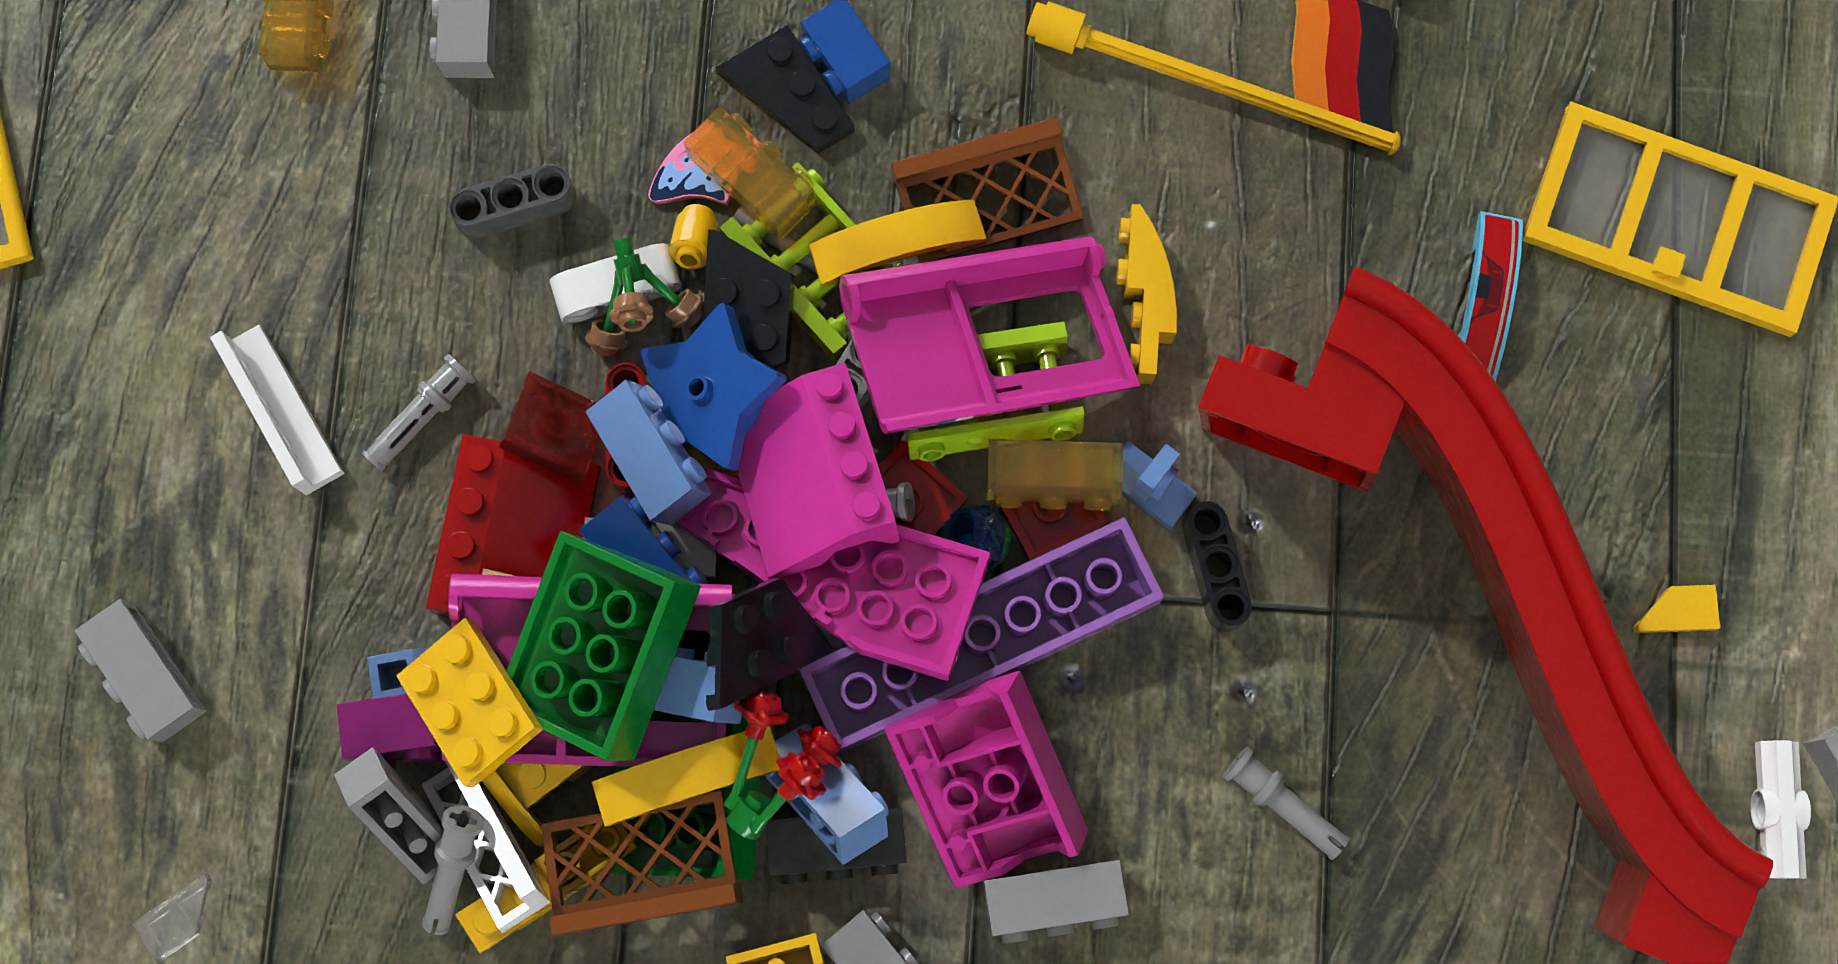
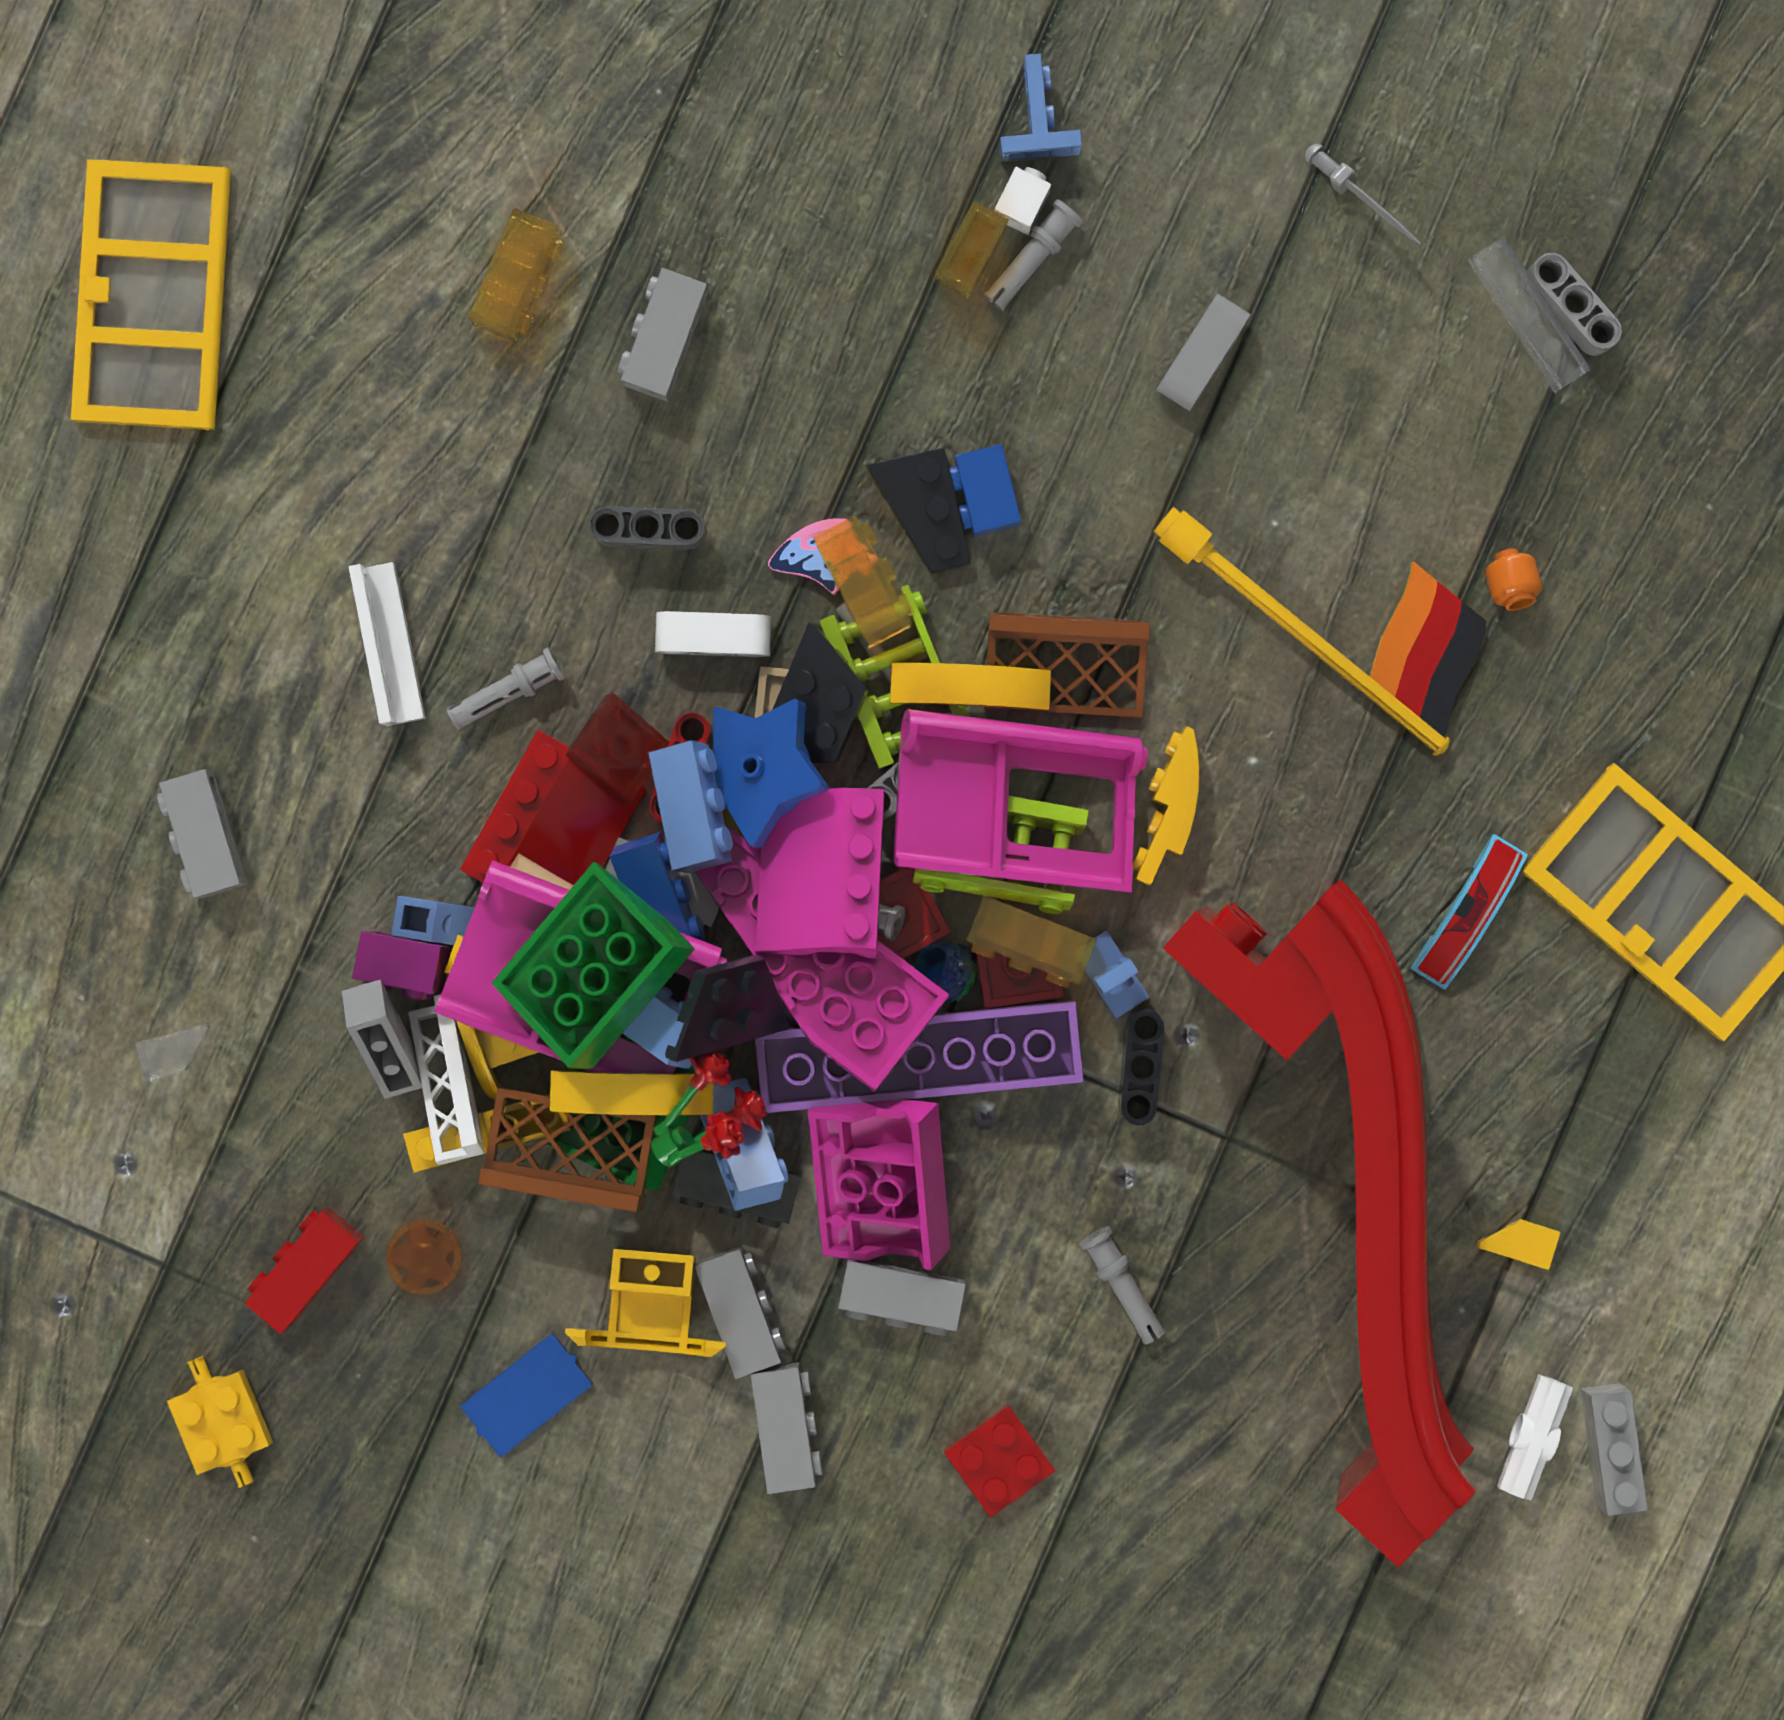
camera: 20 degrees right, 10 degrees up
yellow plate [396,618,543,788] -> none
light grey pin [422,805,484,935] -> none
medium nougat plant [585,237,703,356] -> none
yellow brick [669,204,718,269] -> none

